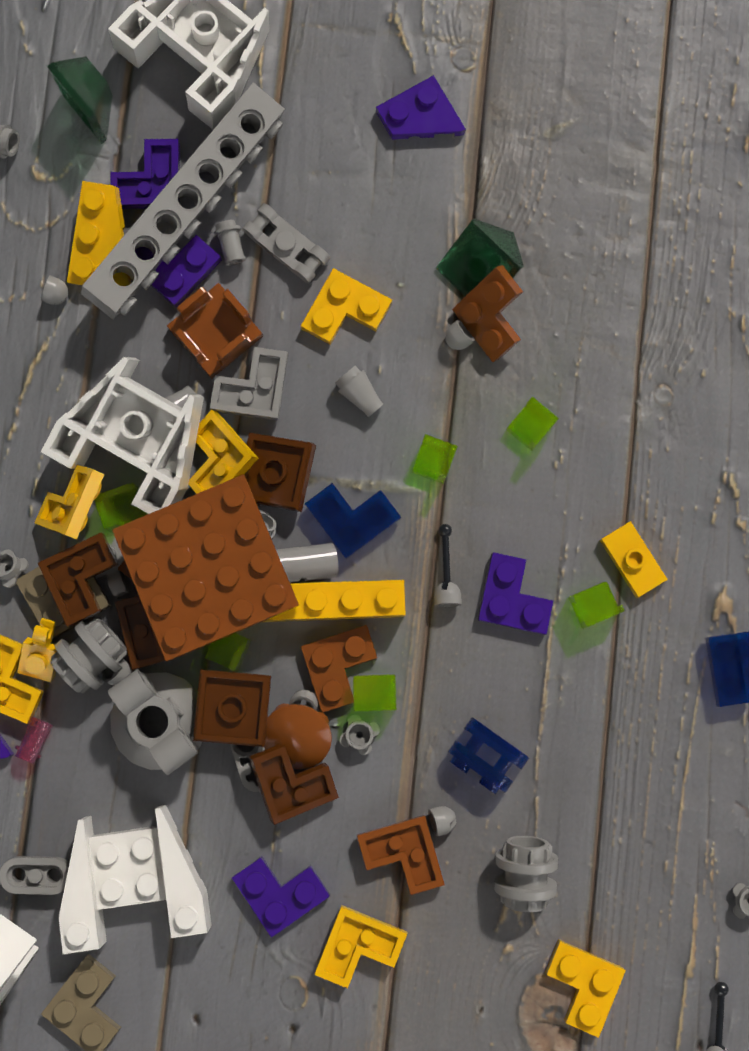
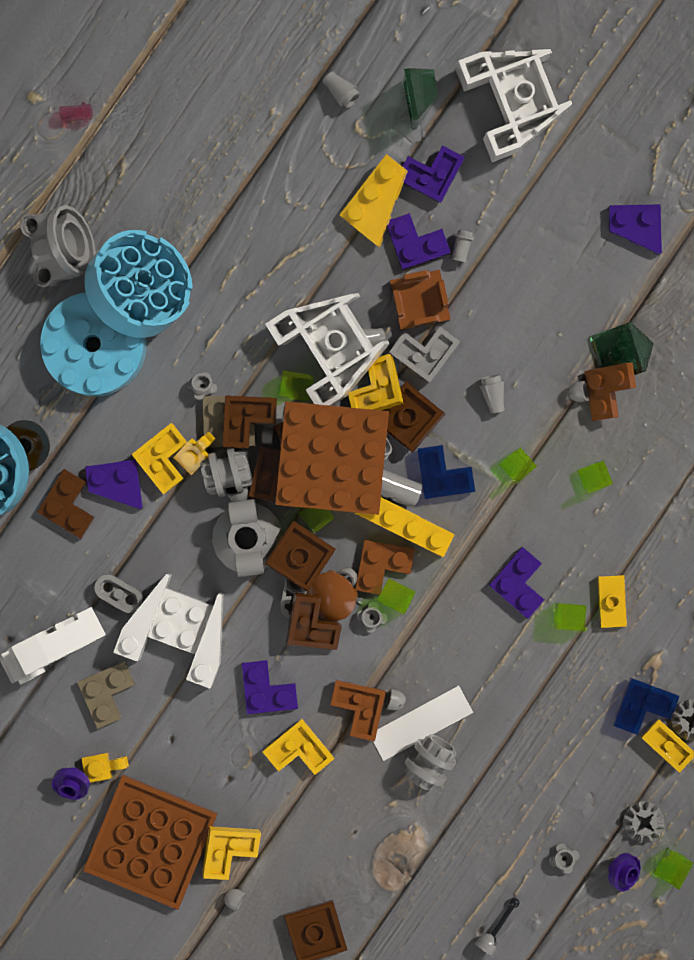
camera: 30 degrees right, 5 degrees up
clear pink pin [15,716,53,764] -> none
yellow plate [34,465,105,540] -> none
light grey hinge [41,275,68,305] -> none
light grey brick [80,82,285,320] -> none
light grey plate [242,203,331,284] -> none
yellow plate [301,268,393,345] -> none
hinge [434,524,462,607] -> none
clear blue brick [448,717,530,795] -> none
yellow plate [545,939,626,1038] -> none
none -> white sticker [373,686,473,761]

